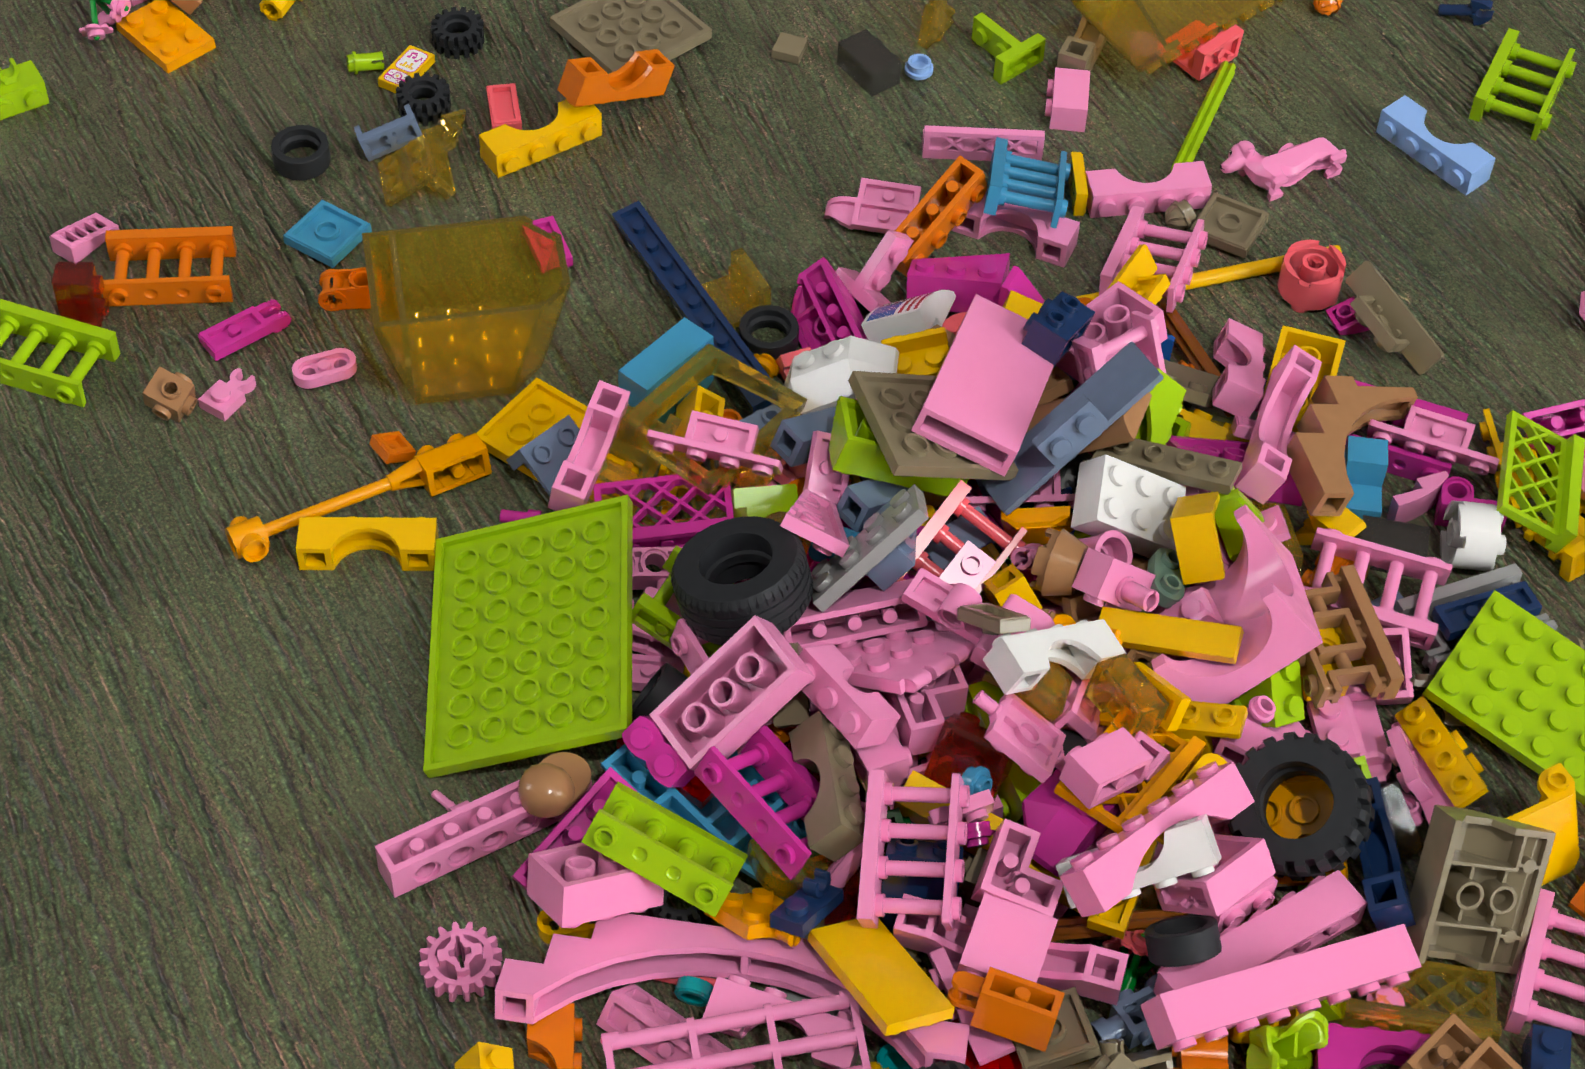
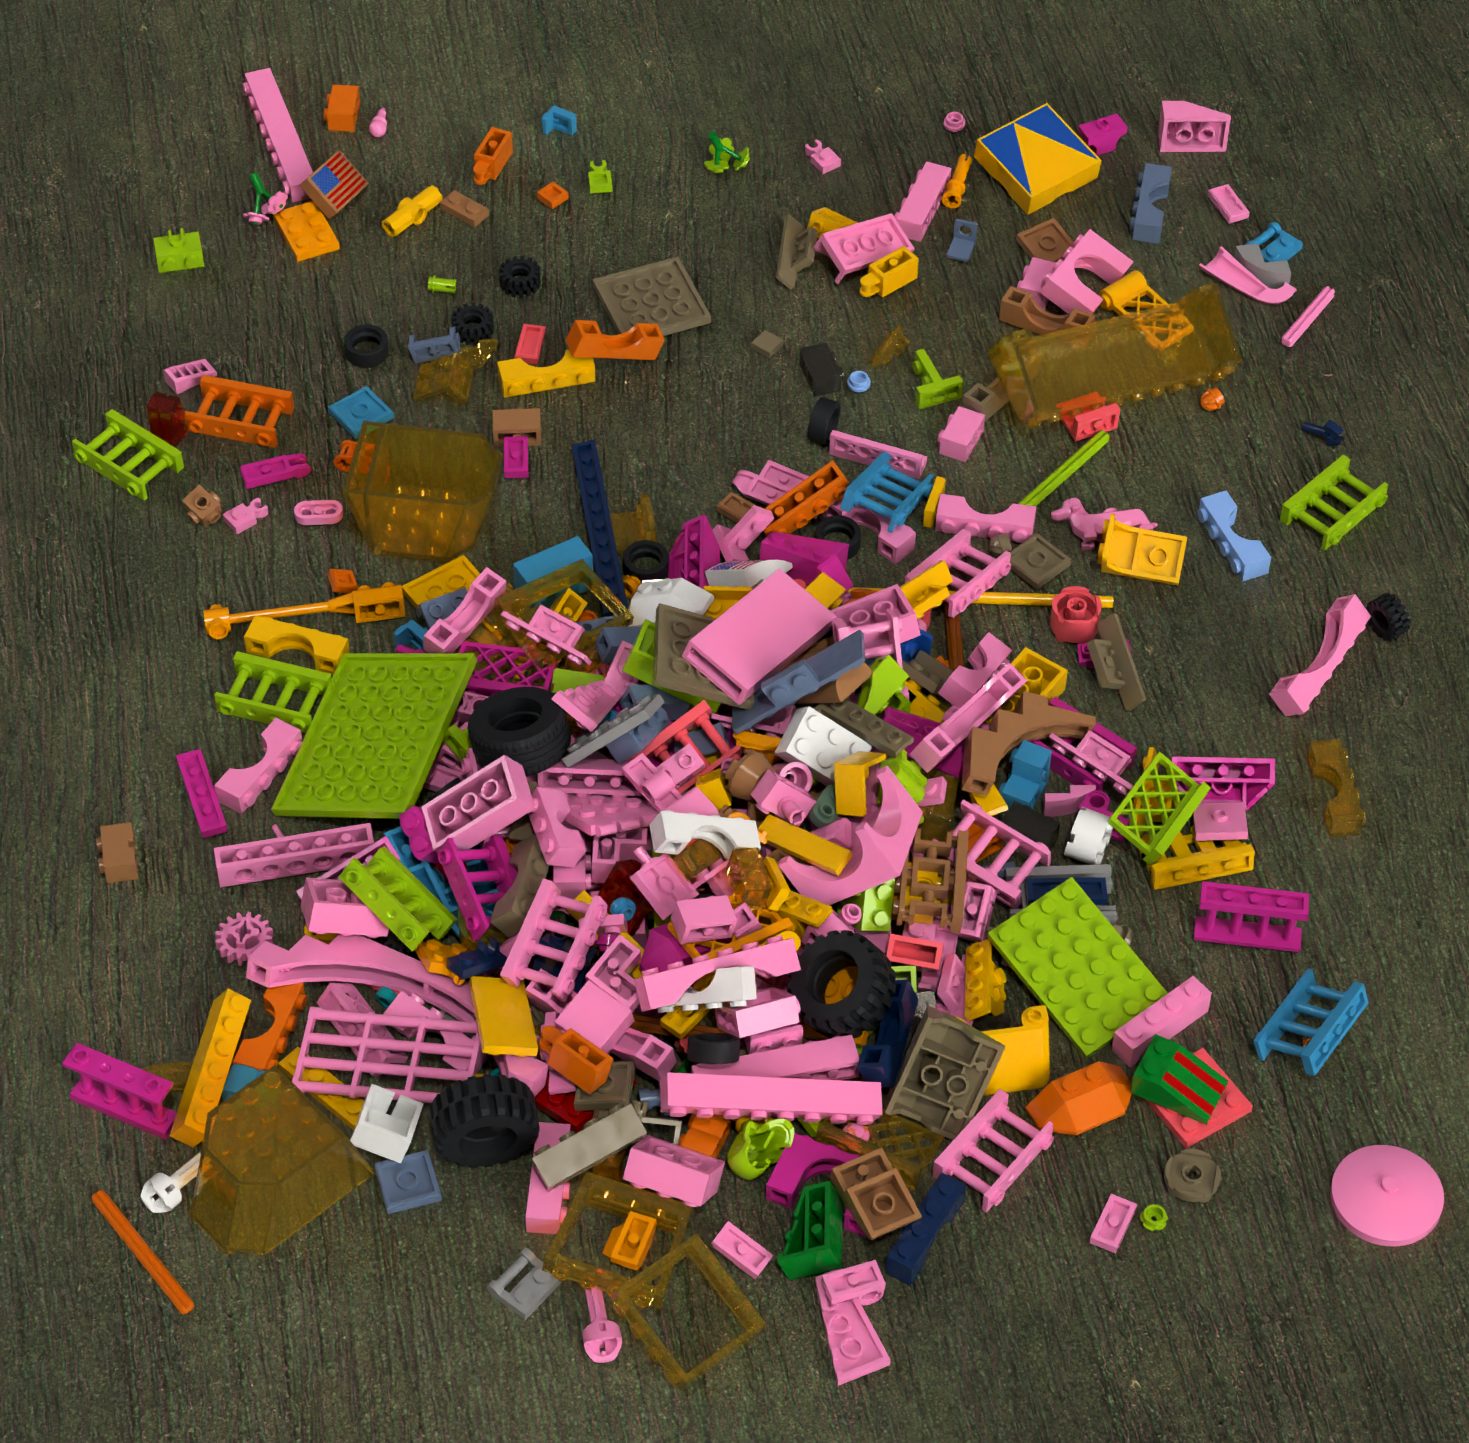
camera: 20 degrees right, 0 degrees up
tile [378,45,435,93] -> none
medium nougat cap [518,752,591,818] -> none
dark tan plate [957,603,1031,635] -> none
dark blue brick [1022,291,1095,365] -> none
none -> medium nougat brick [96,822,139,883]
none -> dark pink plate [176,749,228,839]
none -> lime fence [214,651,332,733]
none -> bright pink arch [214,718,302,814]
none -> dark azure bracket [393,620,428,650]
none -> medium nougat brick [493,408,541,447]
none -> medium nougat plate [717,492,756,523]
none -> black tyre [807,397,841,445]
none -> black tyre [815,515,861,560]
none -> coral brick [886,934,944,970]
none -> yellow bracket [1097,514,1187,586]

